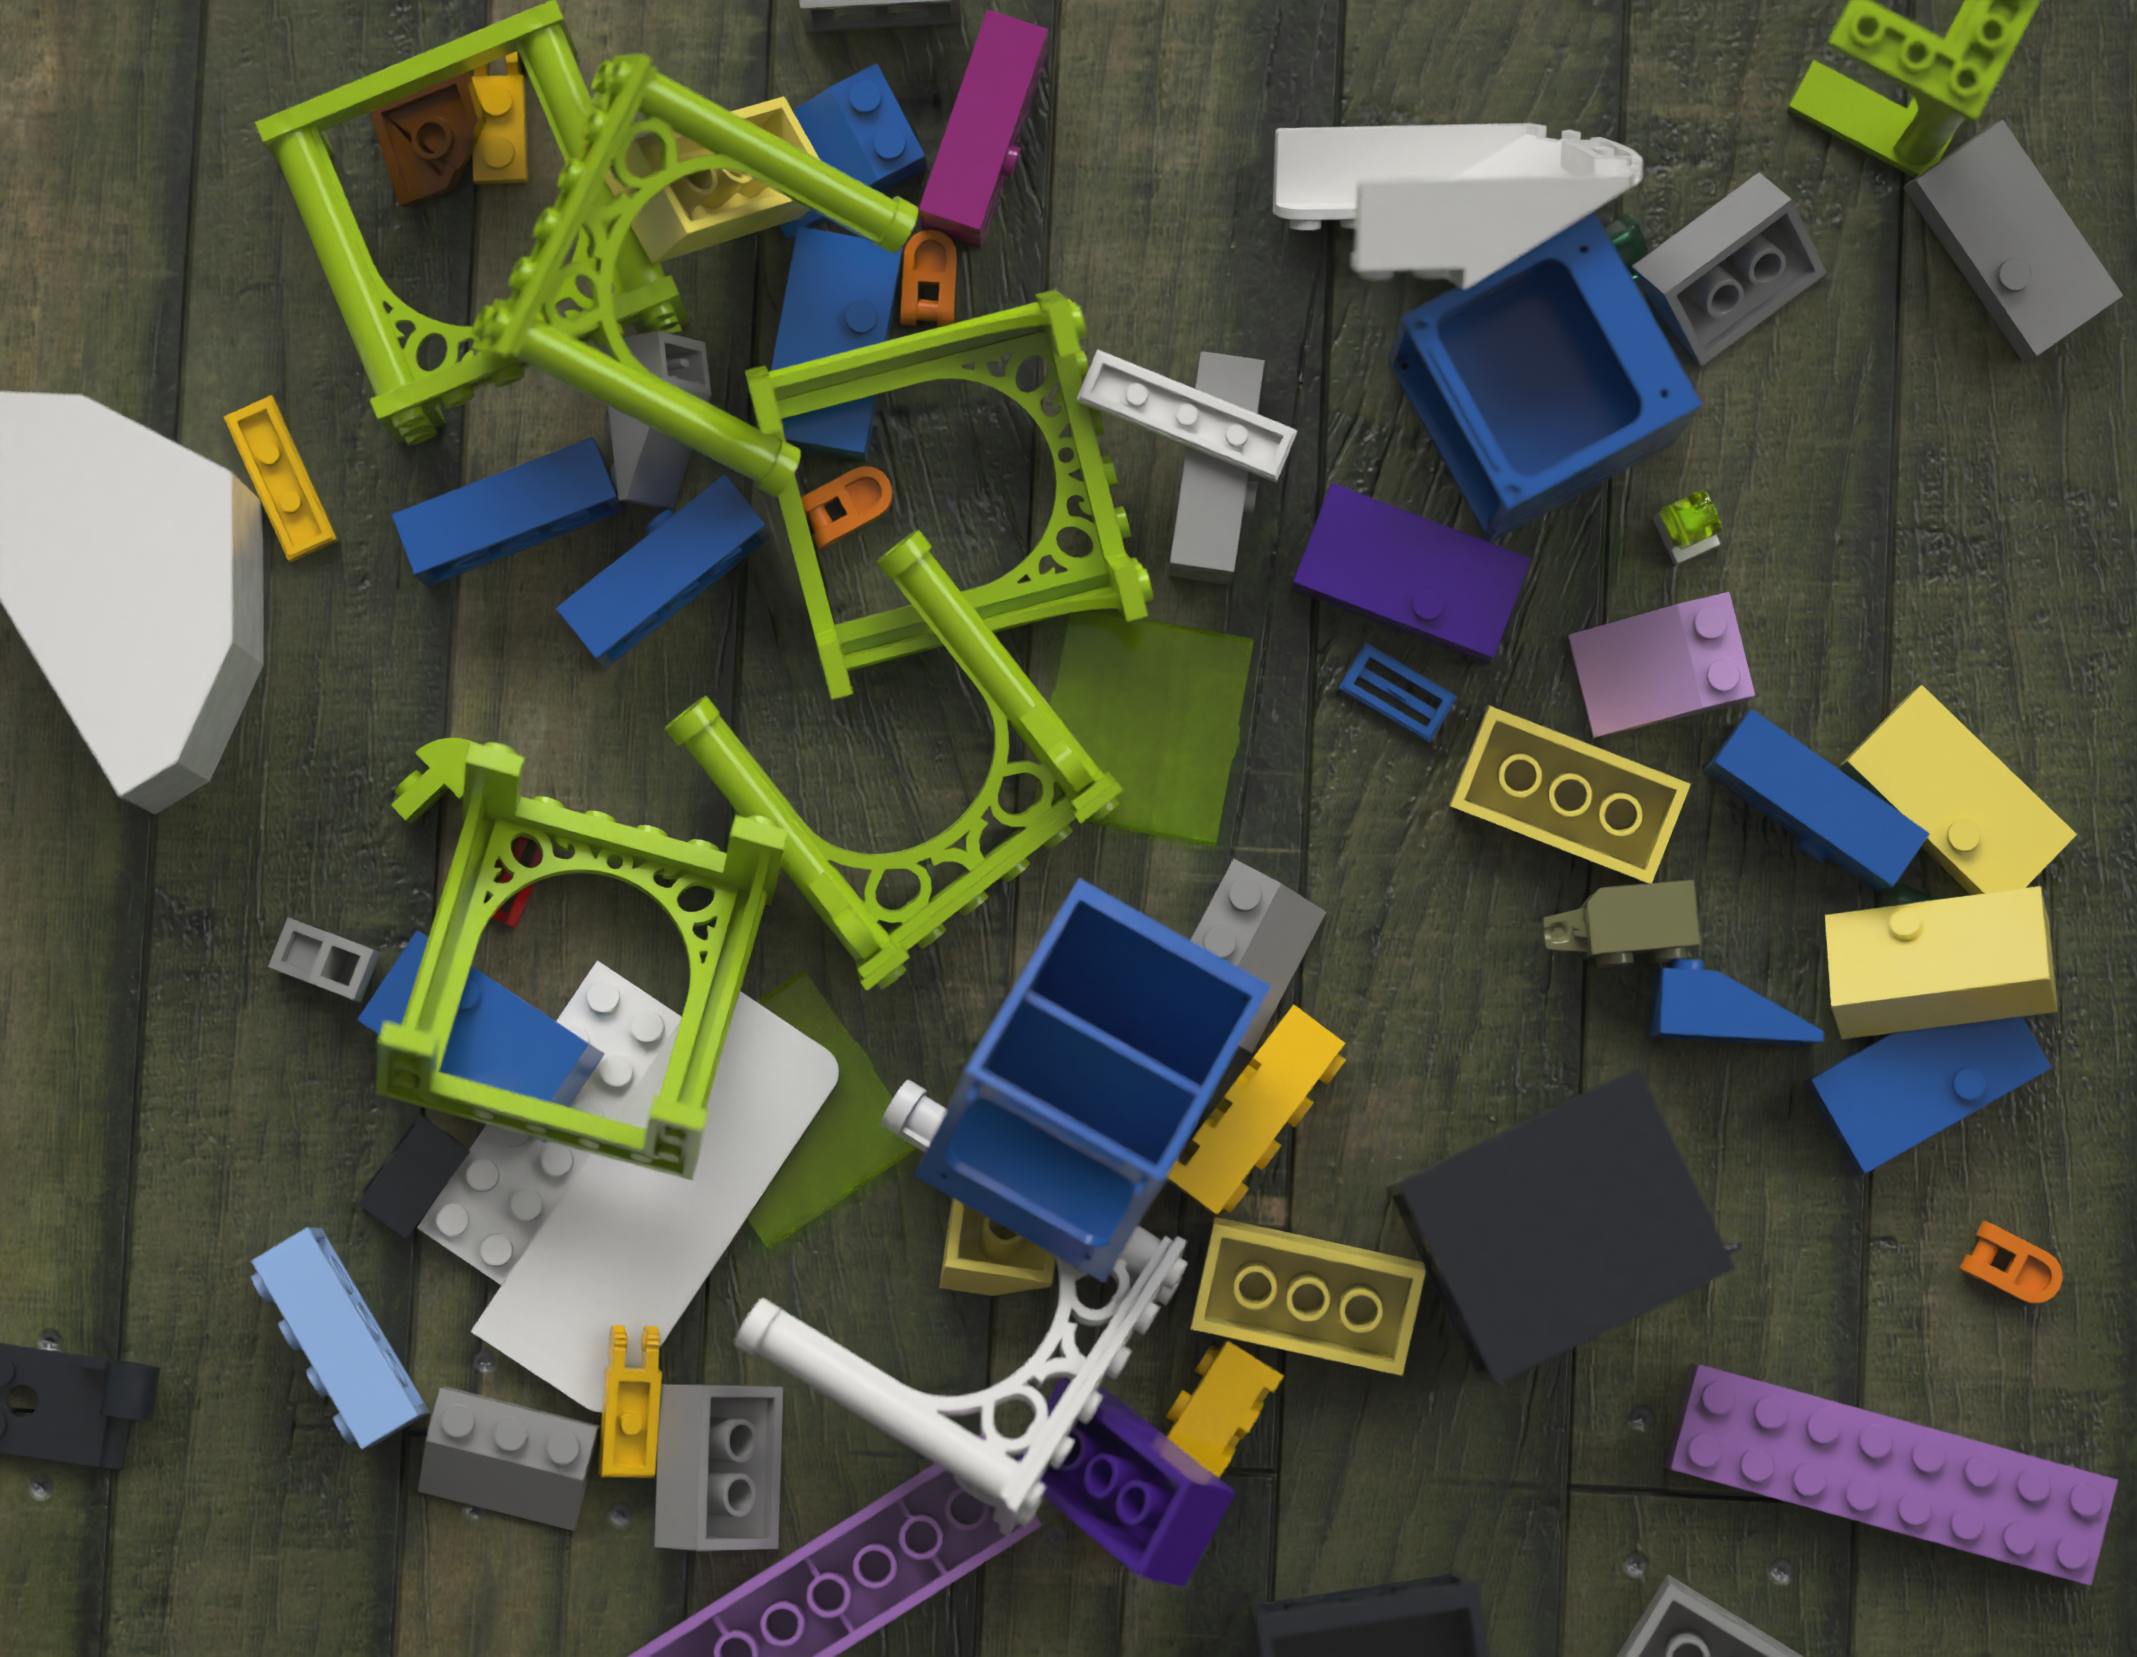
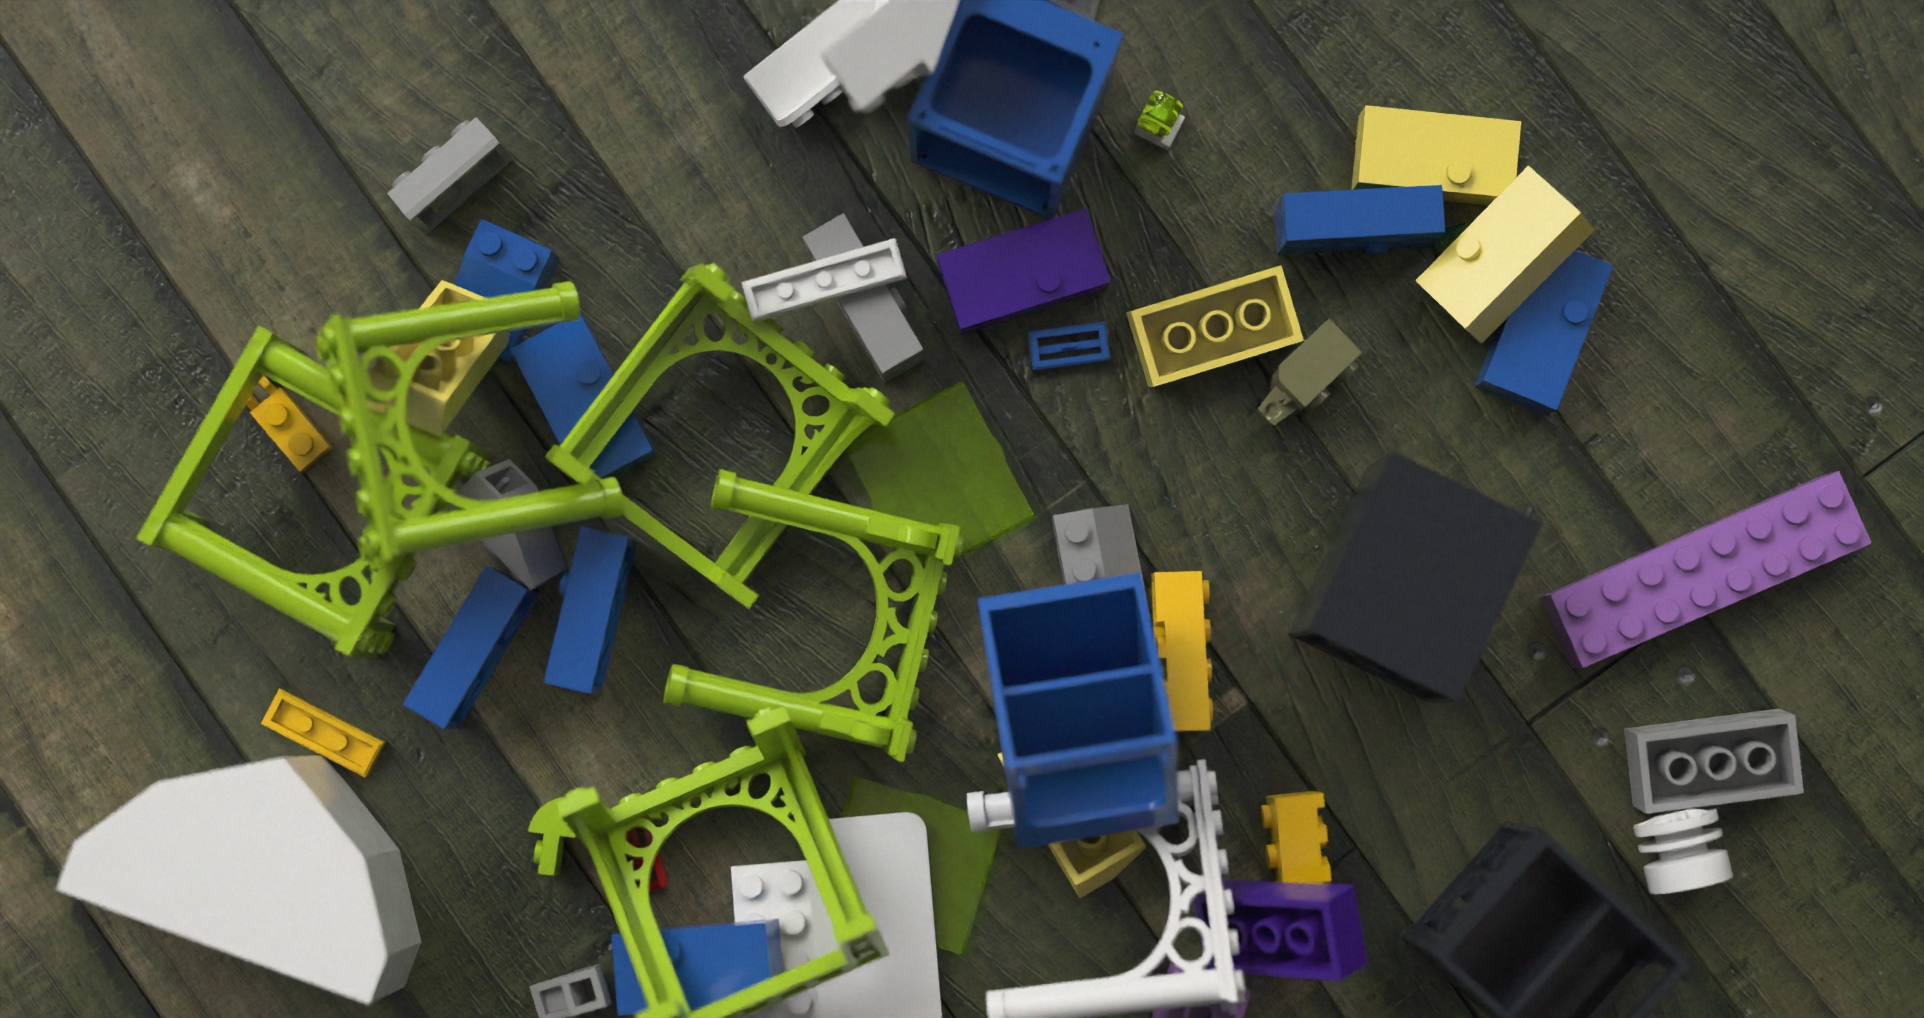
camera: 40 degrees left, 0 degrees up
reddish brown plate [370,72,486,208] -> none
orange plate [801,466,893,551] -> none
orange plate [900,229,957,327] -> none
magenta brick [919,9,1048,249] -> none
light yellow brick [1191,1216,1426,1376] -> none
lavender slope [1568,592,1755,738] -> none
blue slope [1649,959,1824,1046] -> none
orange plate [1959,1221,2063,1303] -> none

